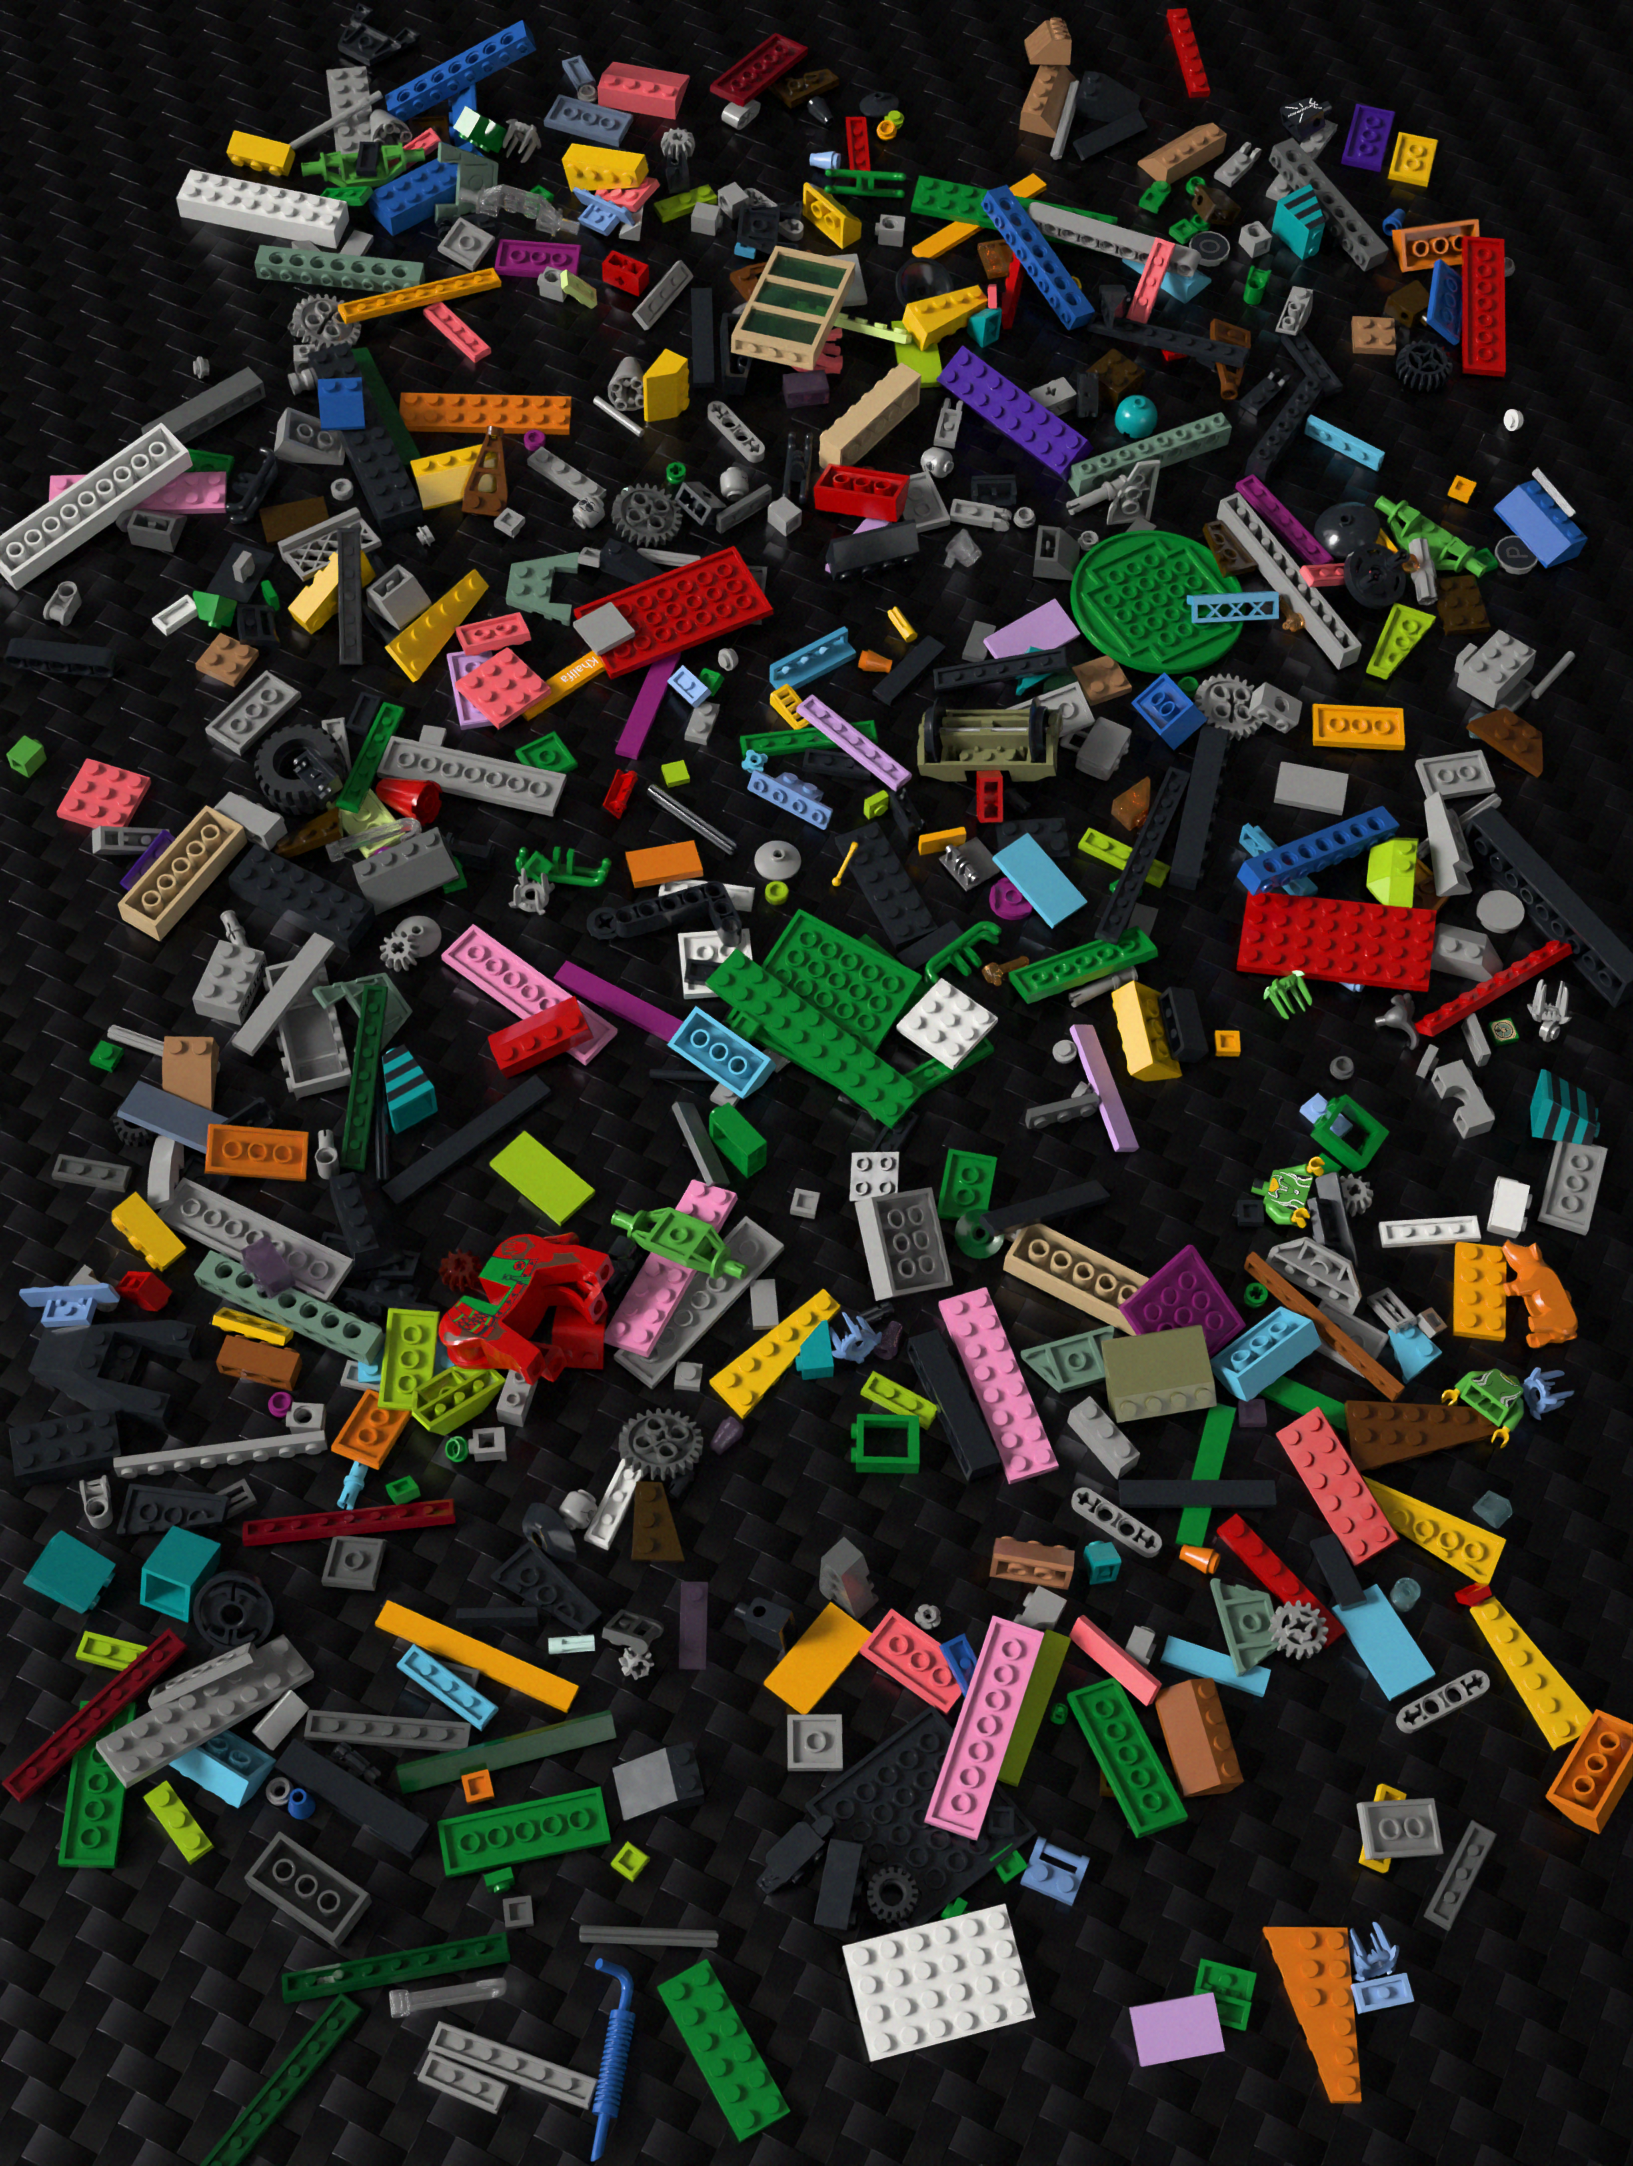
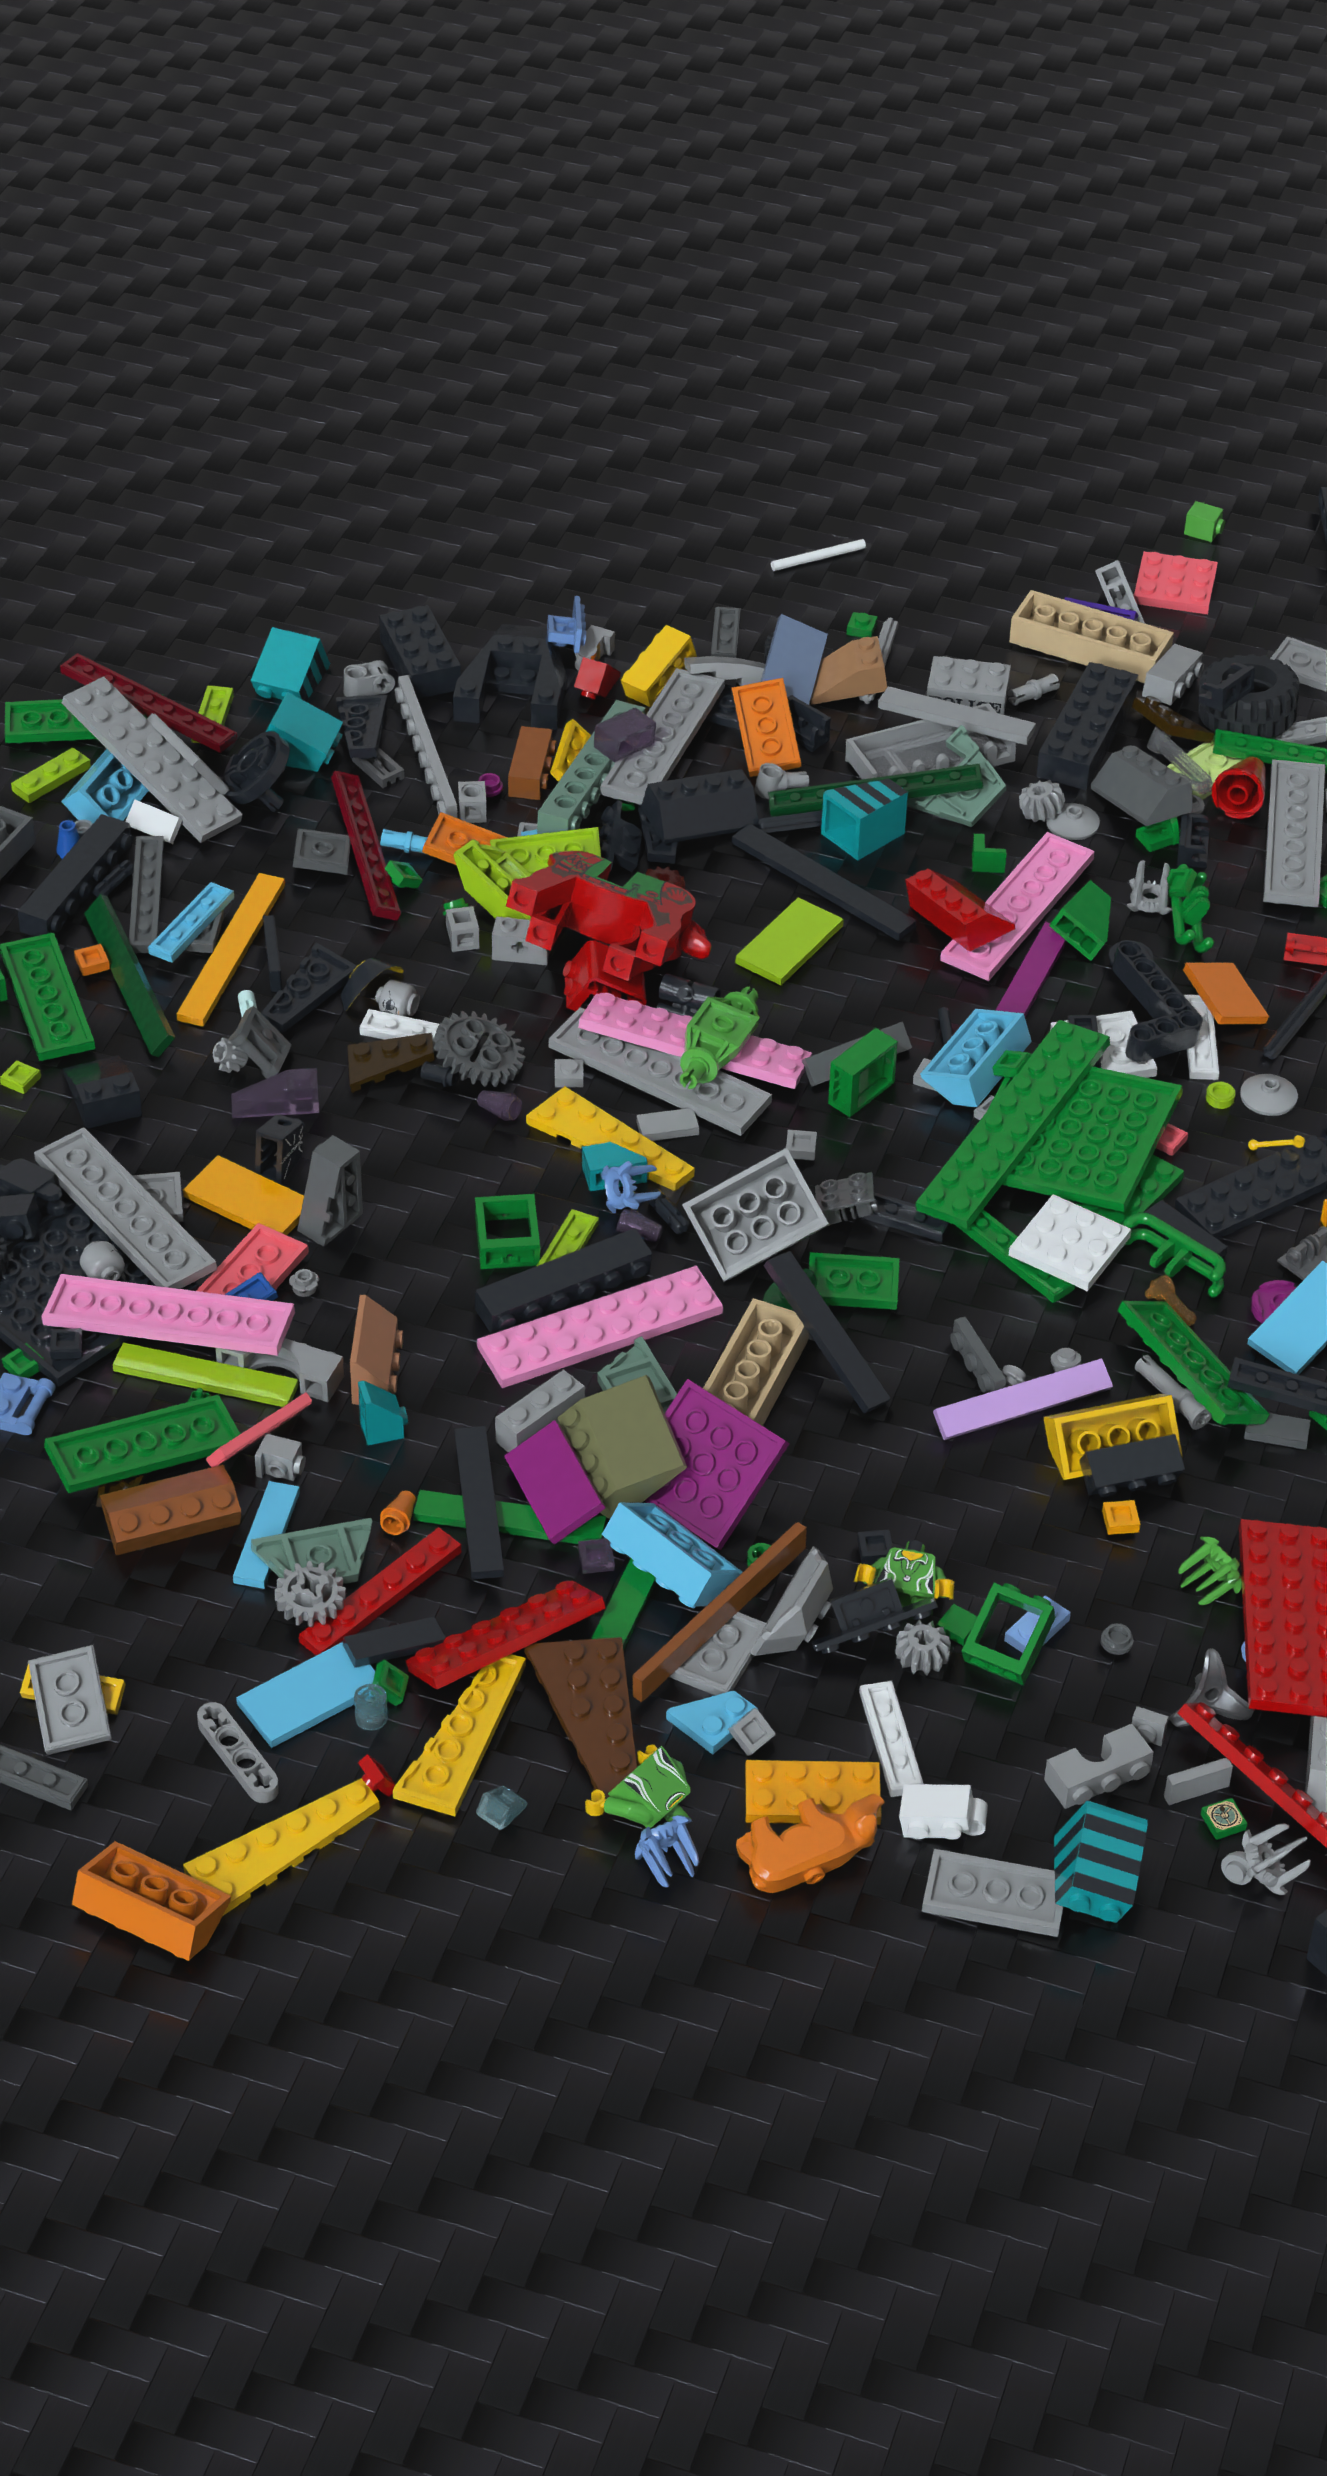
camera: 85 degrees right, 15 degrees down
light grey beam [1071,1487,1162,1558] -> none
light grey tile [1367,1287,1417,1334] -> none
none -> light grey plate [34,1127,217,1289]
none -> light grey head [80,1241,125,1281]
none -> green tile [371,1659,409,1706]
none -> magenta tile [504,1420,606,1545]
none -> green panel [972,834,1007,873]
none -> green slope [1049,880,1111,961]

